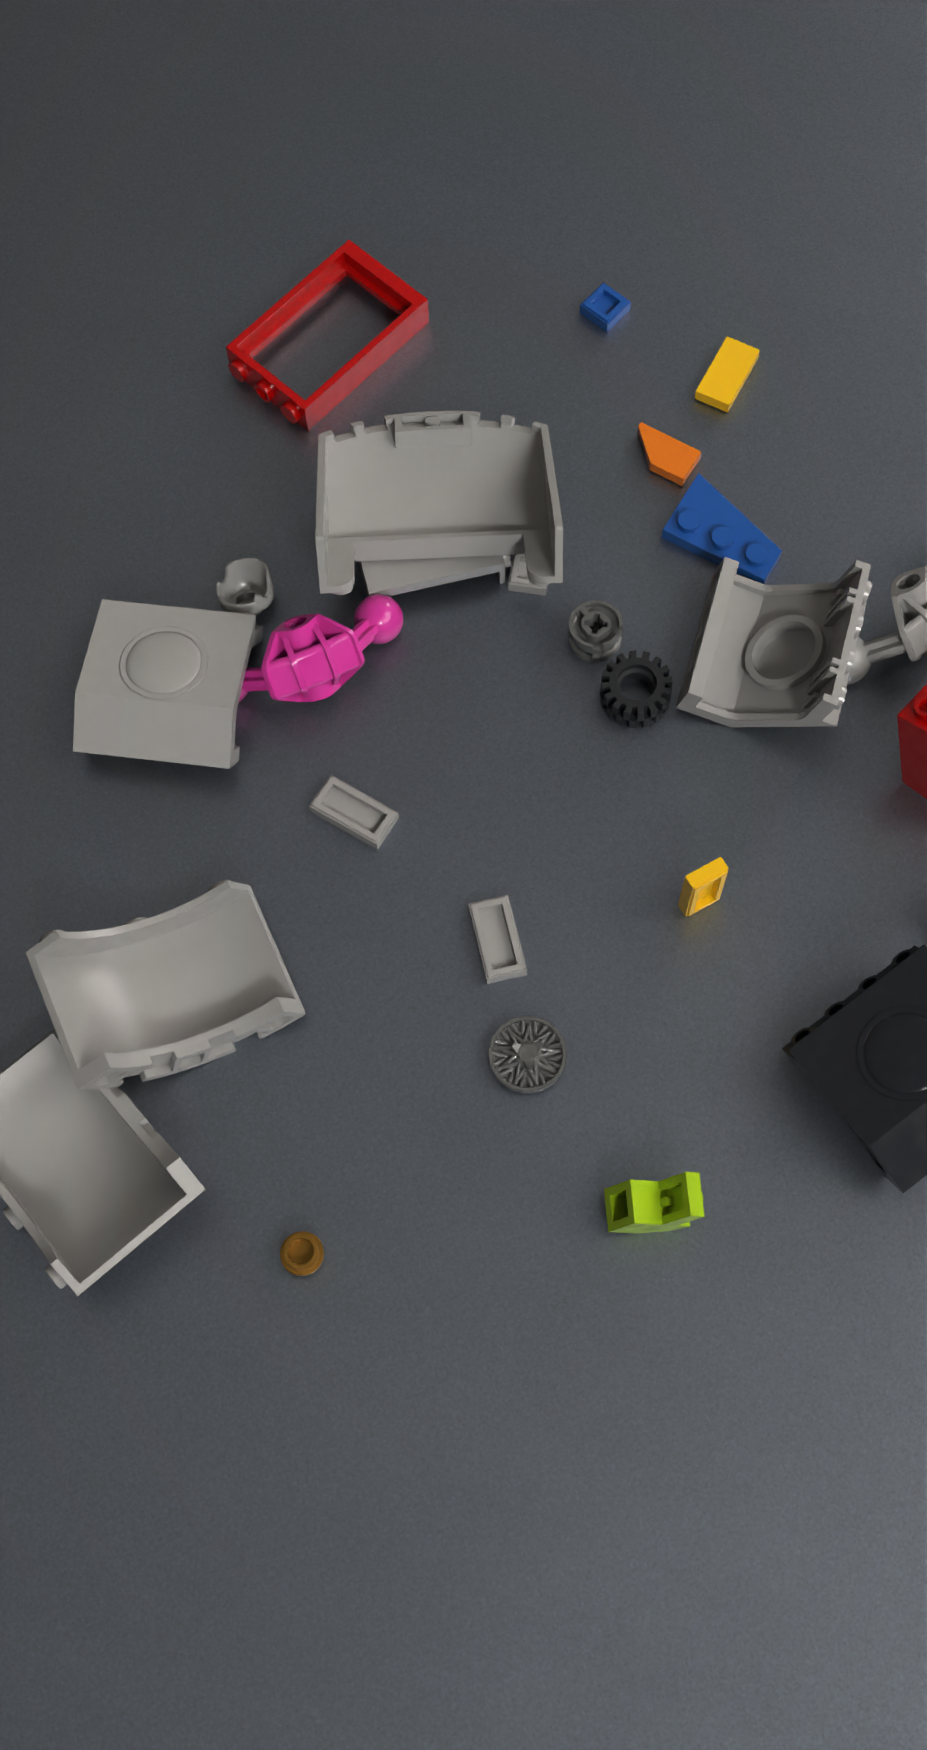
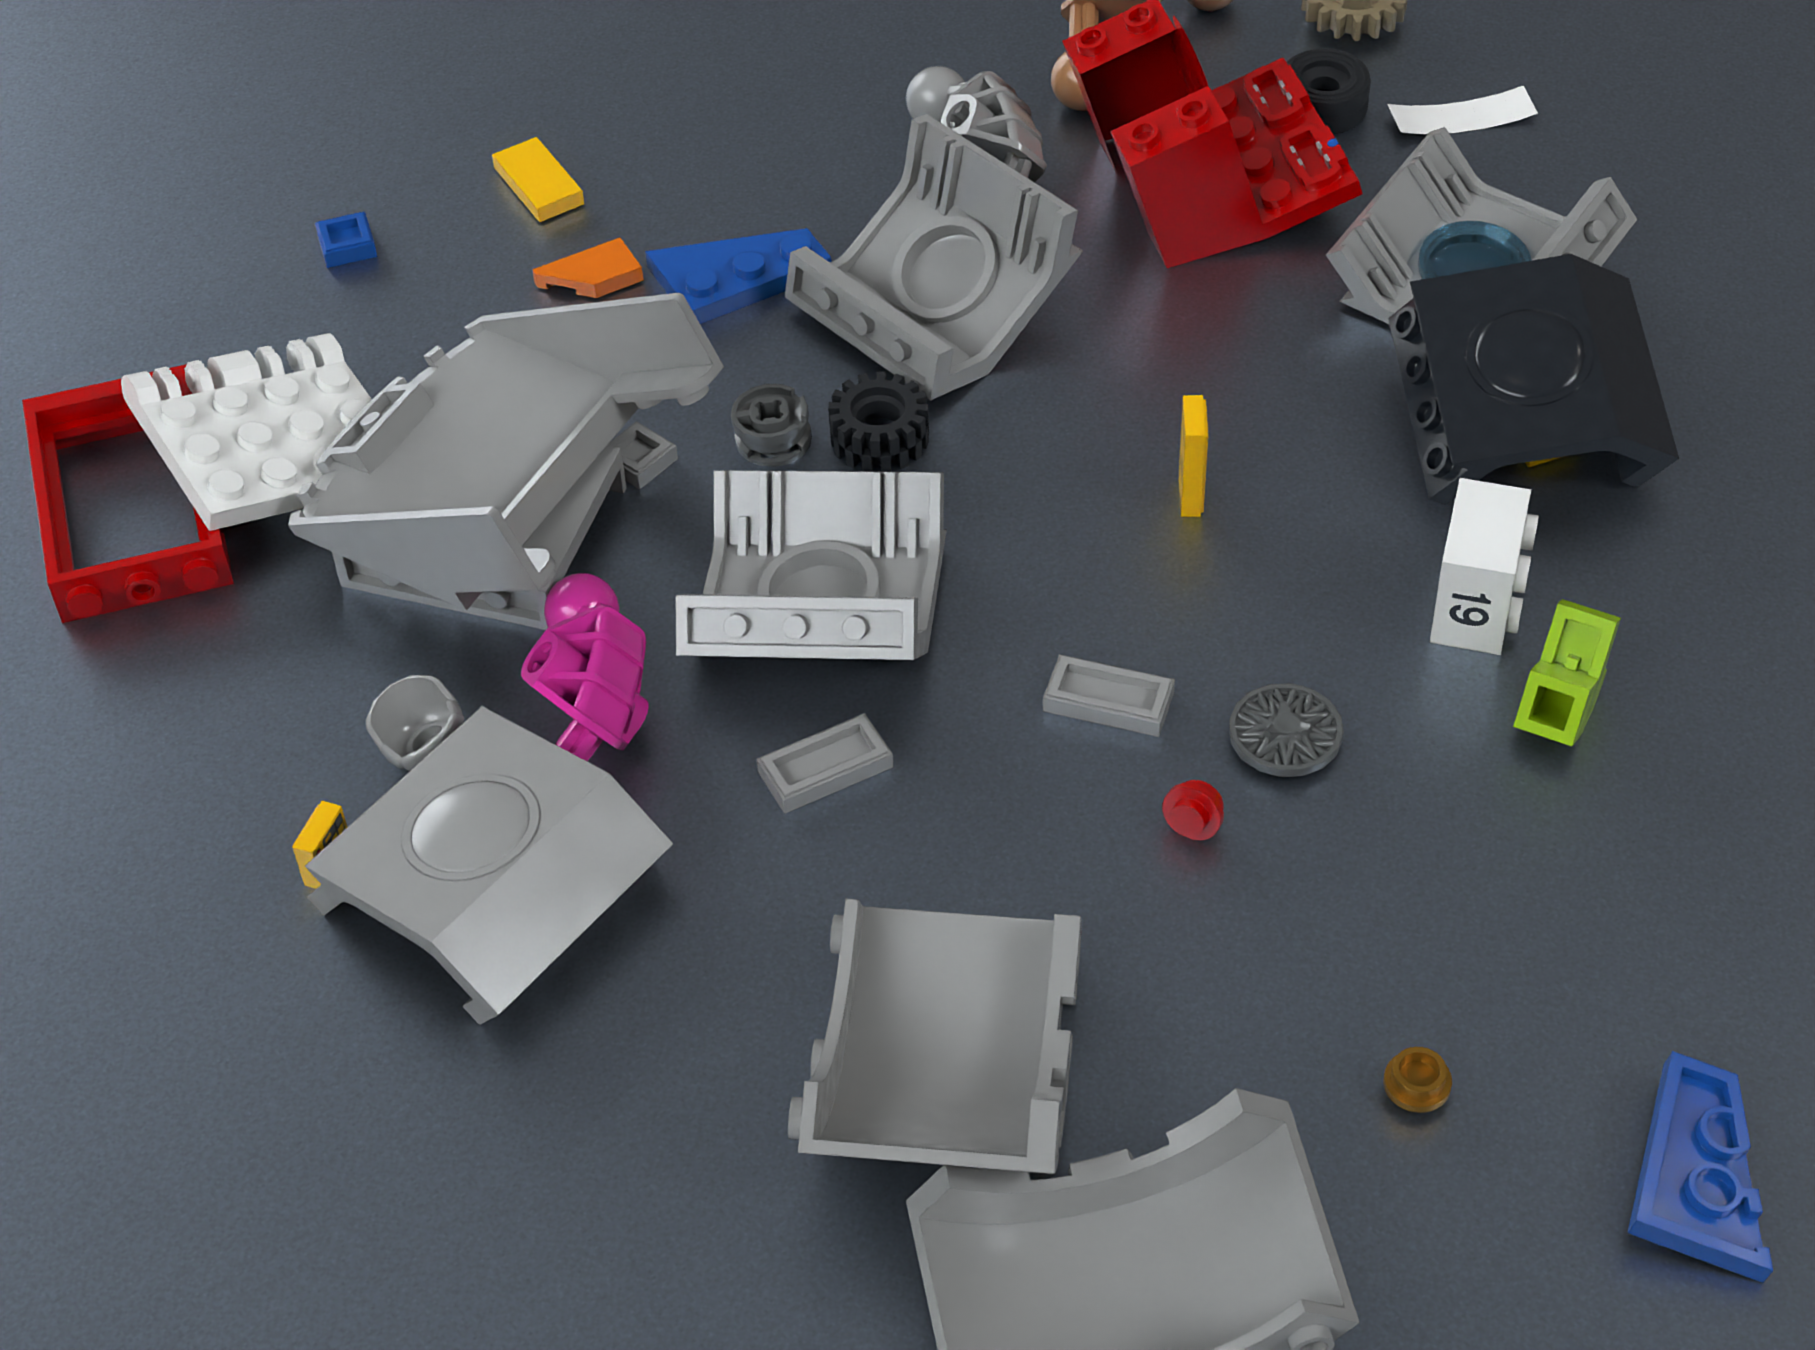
camera: 60 degrees left, 20 degrees down
none -> white hinge [121,333,372,531]
none -> yellow tile [292,801,347,889]
none -> light grey panel [676,470,947,660]
none -> red plate [1162,780,1224,840]
none -> white brick [1430,478,1539,655]
none -> blue wing [1628,1051,1773,1283]

